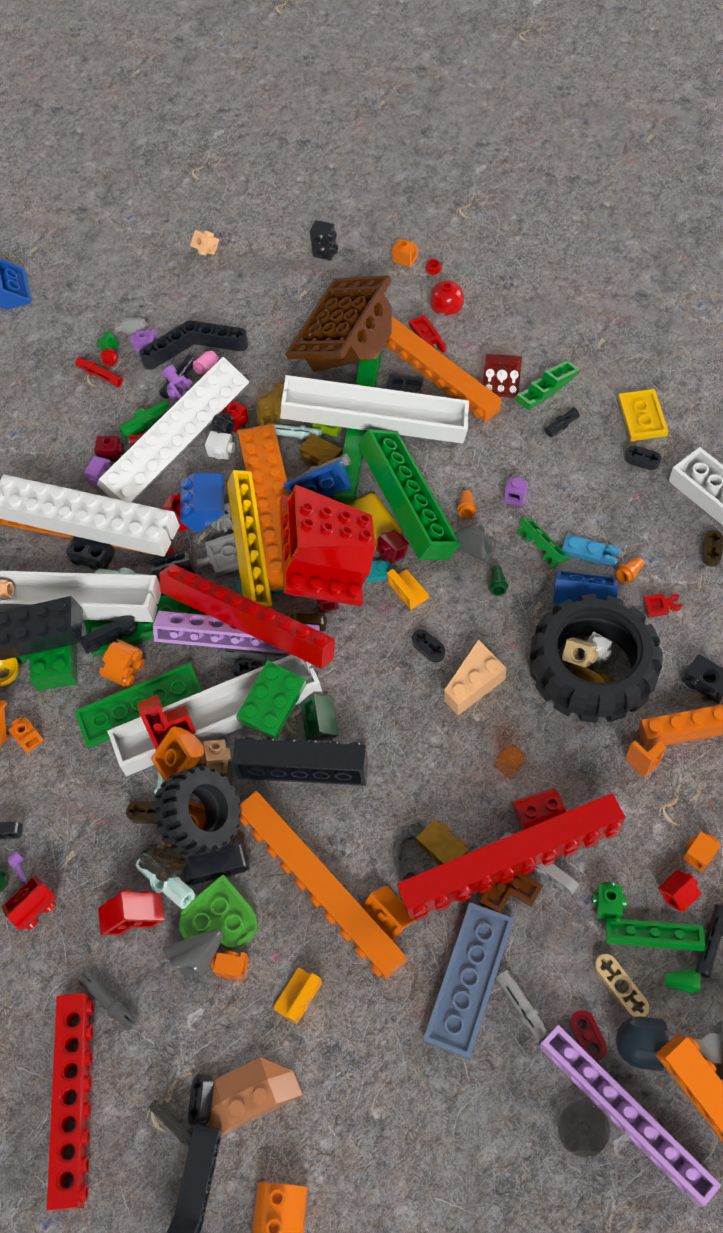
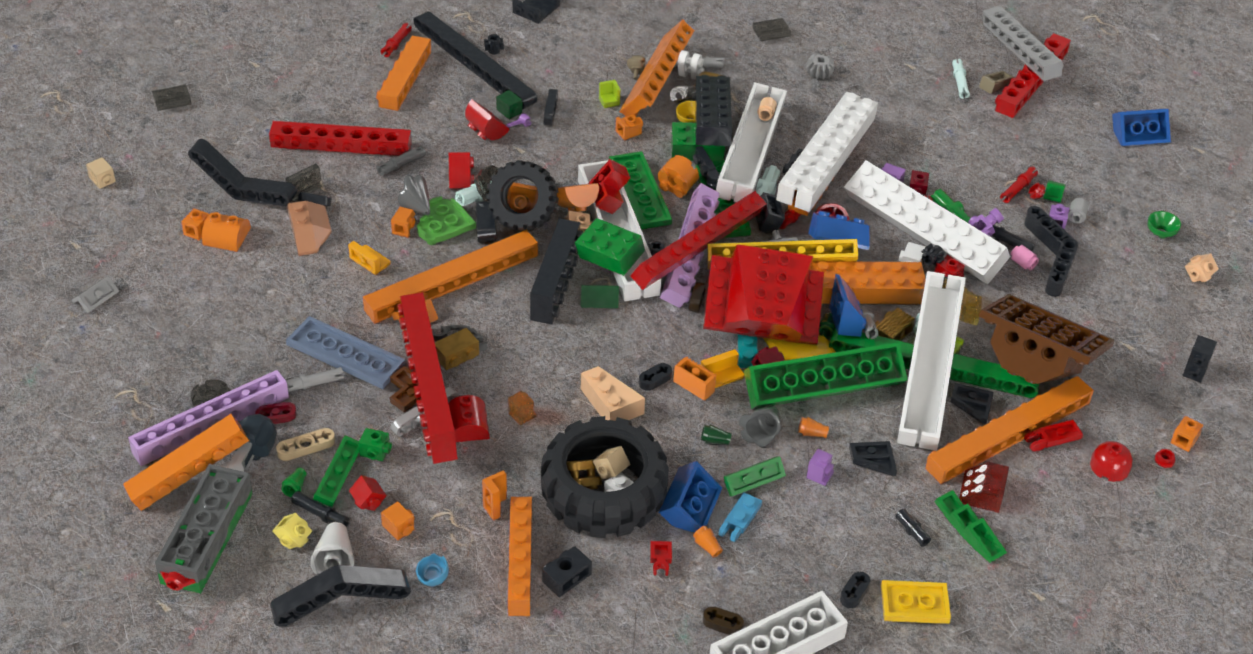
camera: 90 degrees right, 15 degrees down
none -> orange brick [673,357,716,401]
none -> black wing [849,441,897,476]
none -> green piece [1147,211,1181,239]

